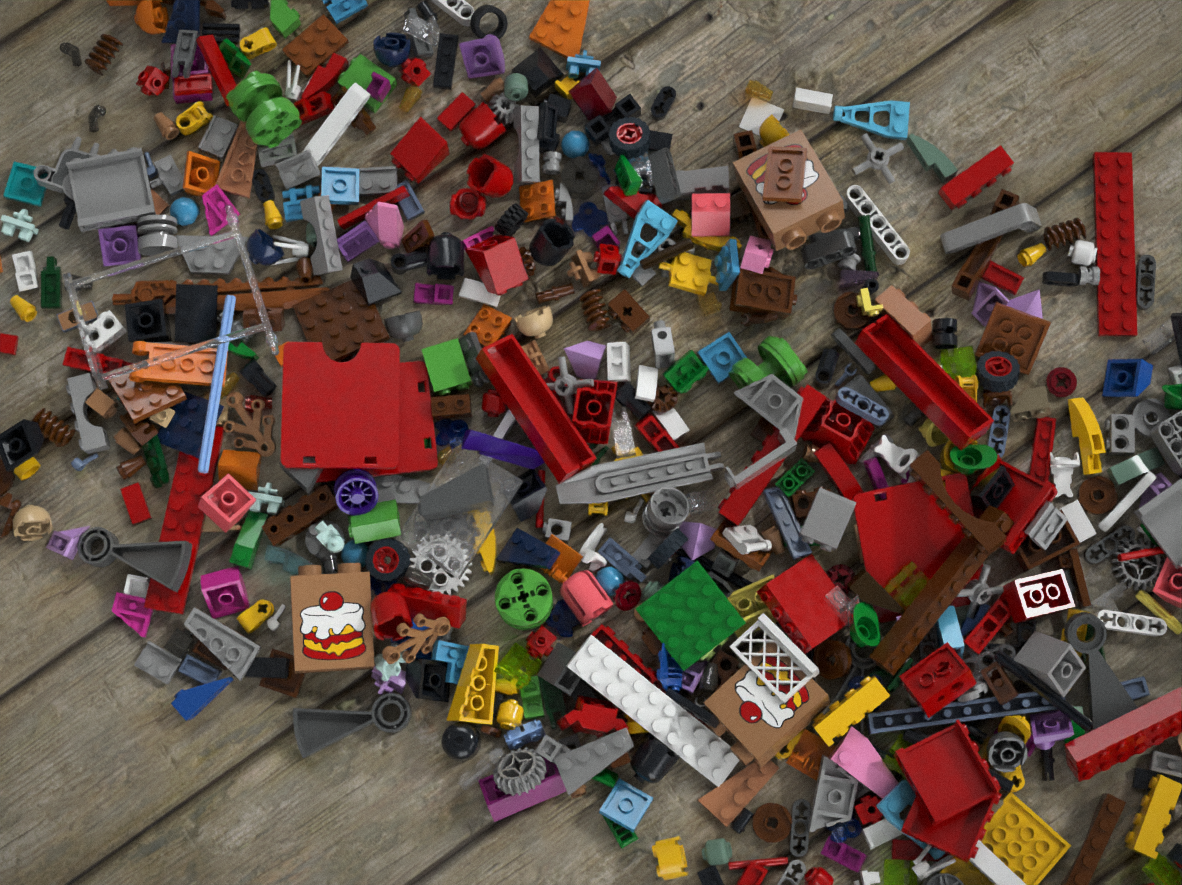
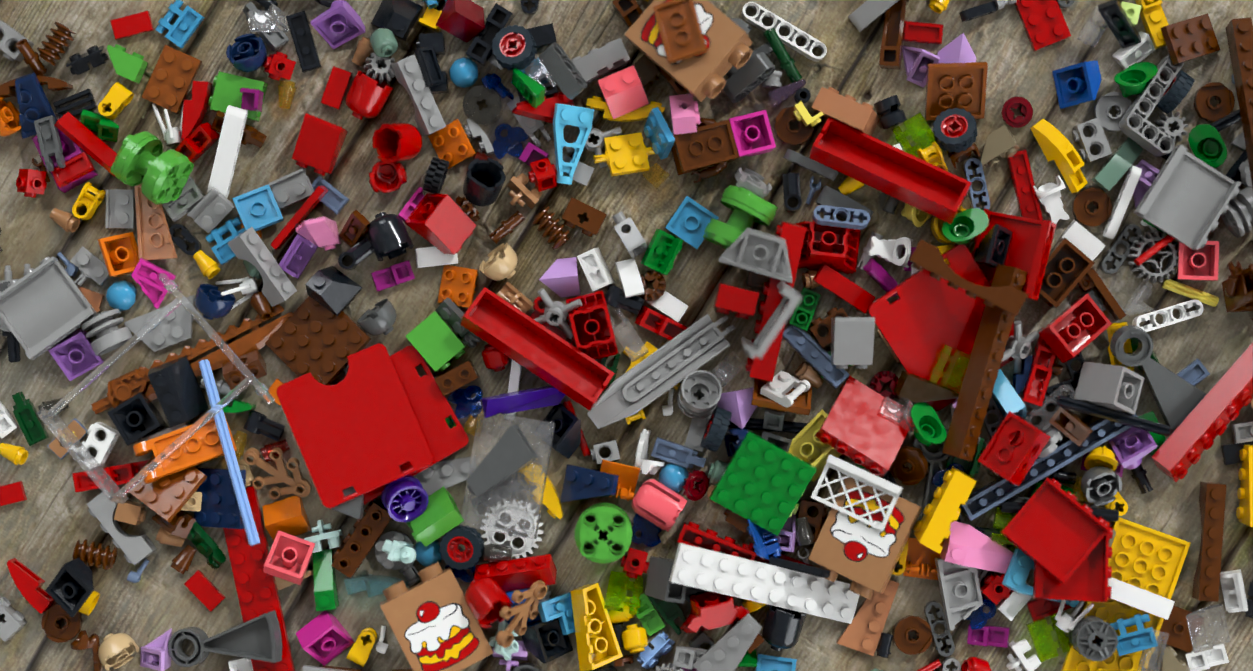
camera: 20 degrees left, 10 degrees up
light grey wheel [542,151,562,175] -> none
dark brown axle [640,238,694,270] -> none
light grey plate [1024,501,1068,550] -> none
none -> red brick [713,284,759,319]
none -> dark pink slope [728,110,776,157]
none -> light grey plate [735,167,772,199]

